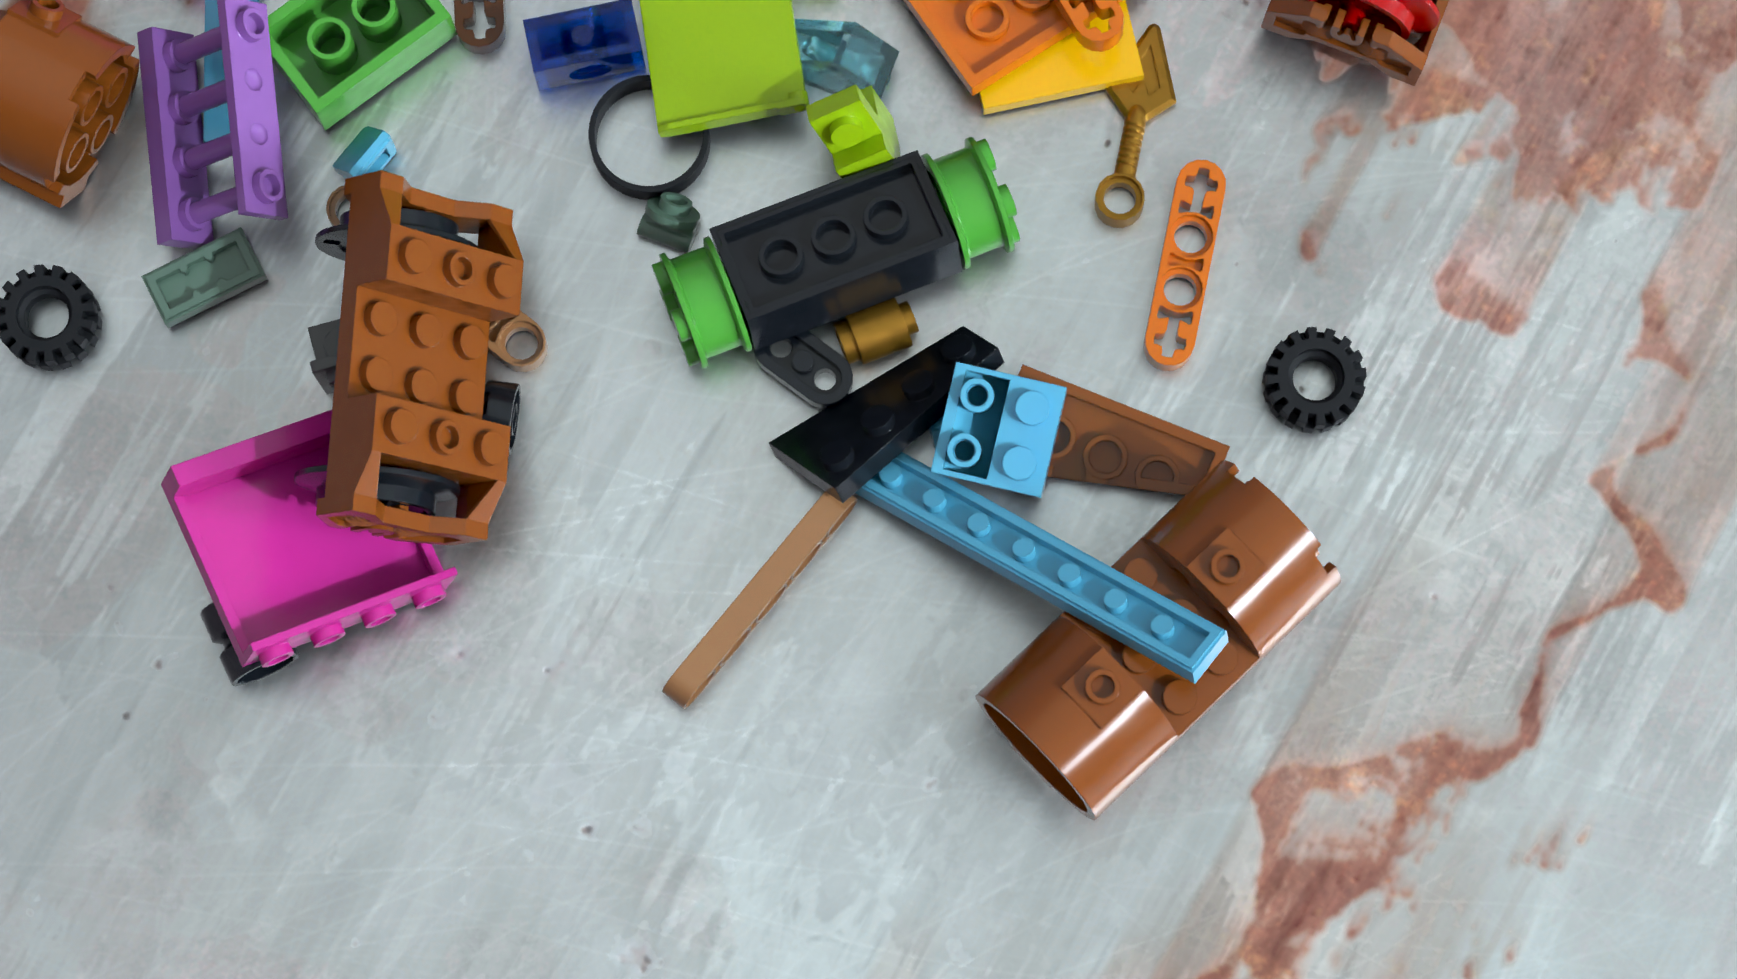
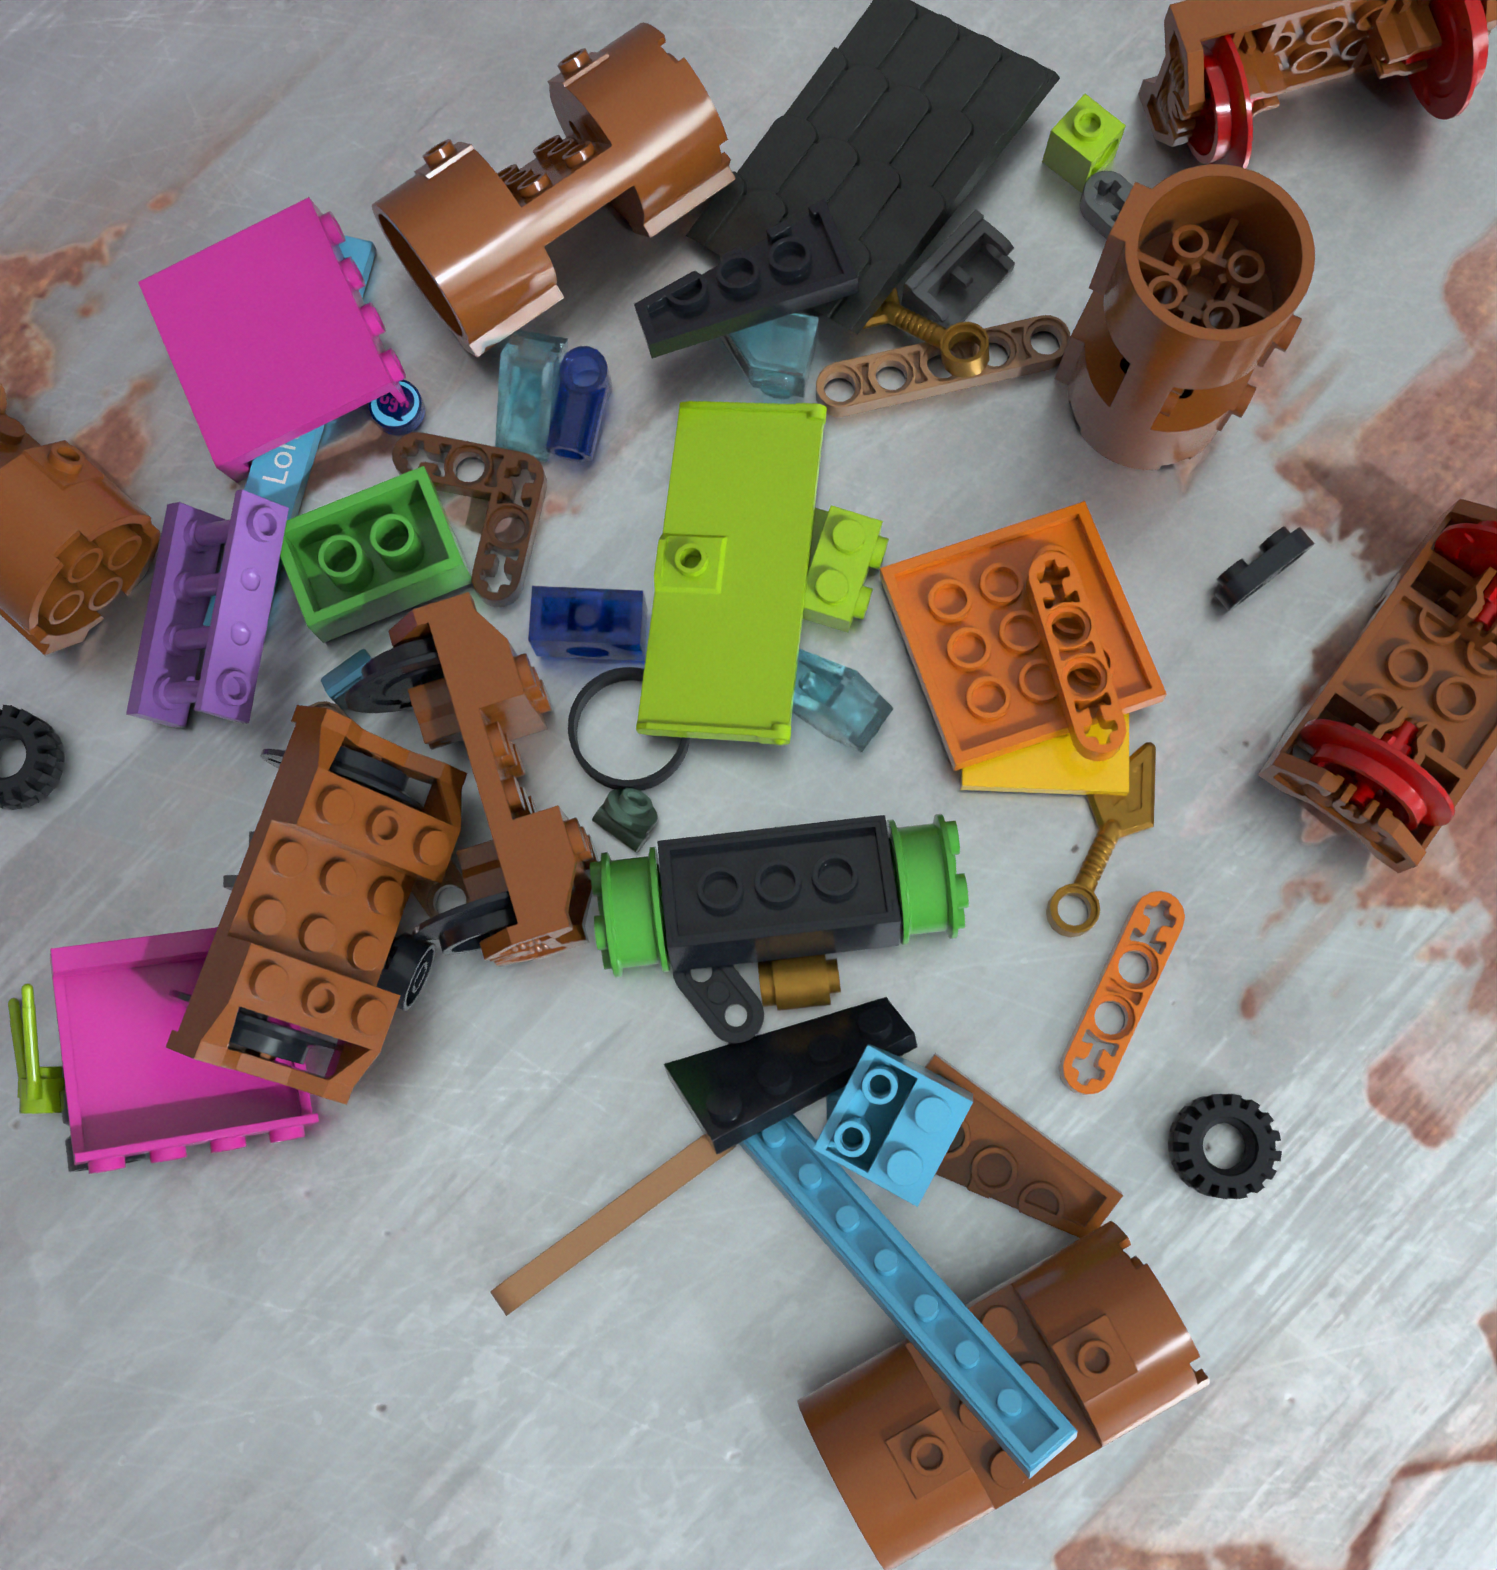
camera: 20 degrees right, 0 degrees up
sand green plate [141,227,267,328] -> none
lime brick [806,84,901,178] -> none
none -> lime plant [8,983,65,1114]
none -> dark orange piece [345,592,599,966]

